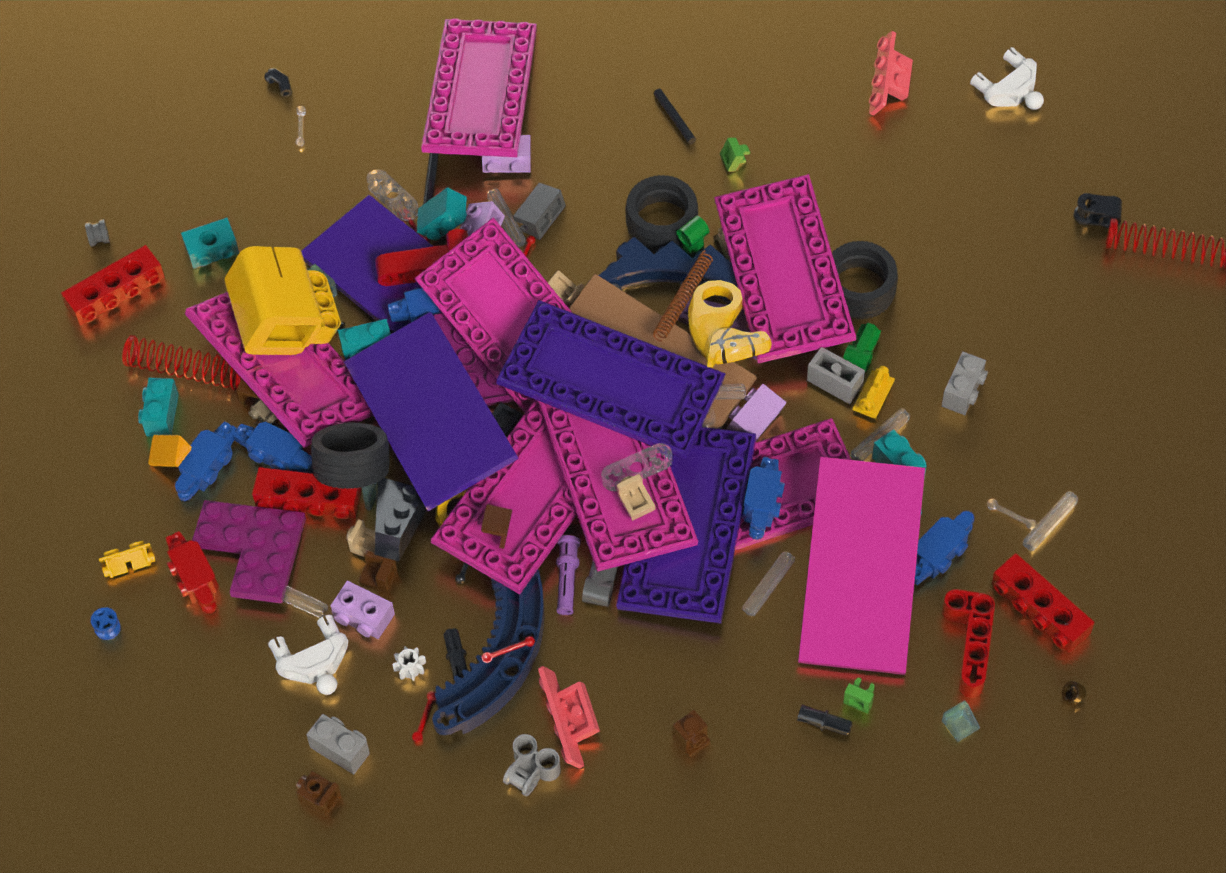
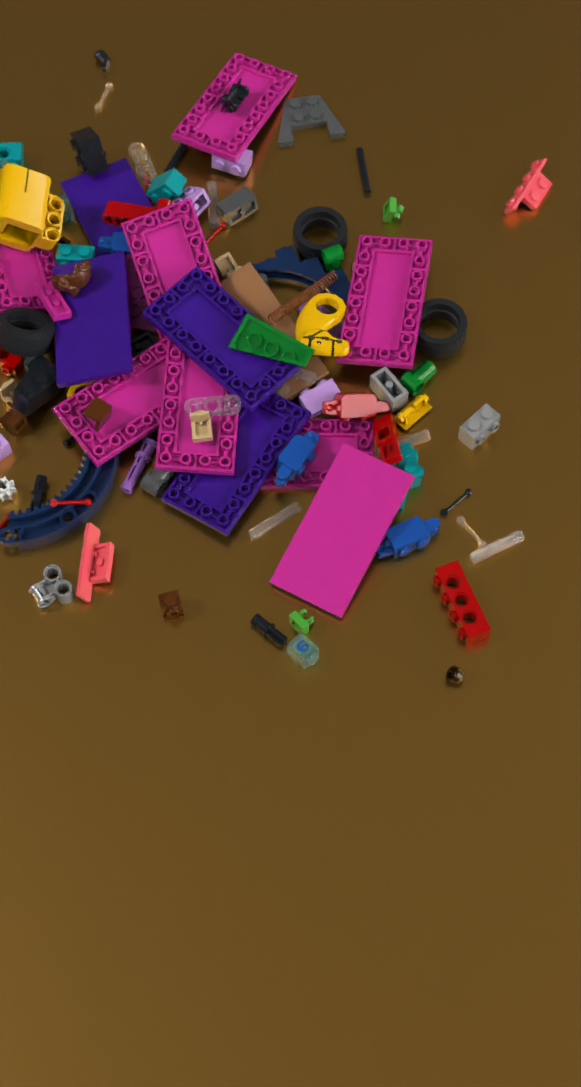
camera: 20 degrees right, 5 degrees up
red beam [942,589,995,698] -> none
clear light blue slope [942,700,980,742] -> none
none -> dark pink hinge [34,281,72,321]
none -> reddish brown hair [51,259,92,297]
none -> black brick [69,126,109,177]
none -> black hinge [221,78,249,113]
none -> green wing [228,313,315,368]
none -> dark grey wing [278,95,346,148]
none -> clear light blue brick [287,632,319,669]
none -> hinge [322,392,390,421]
none -> red slope [373,411,403,465]
none -> black hinge [440,489,472,517]

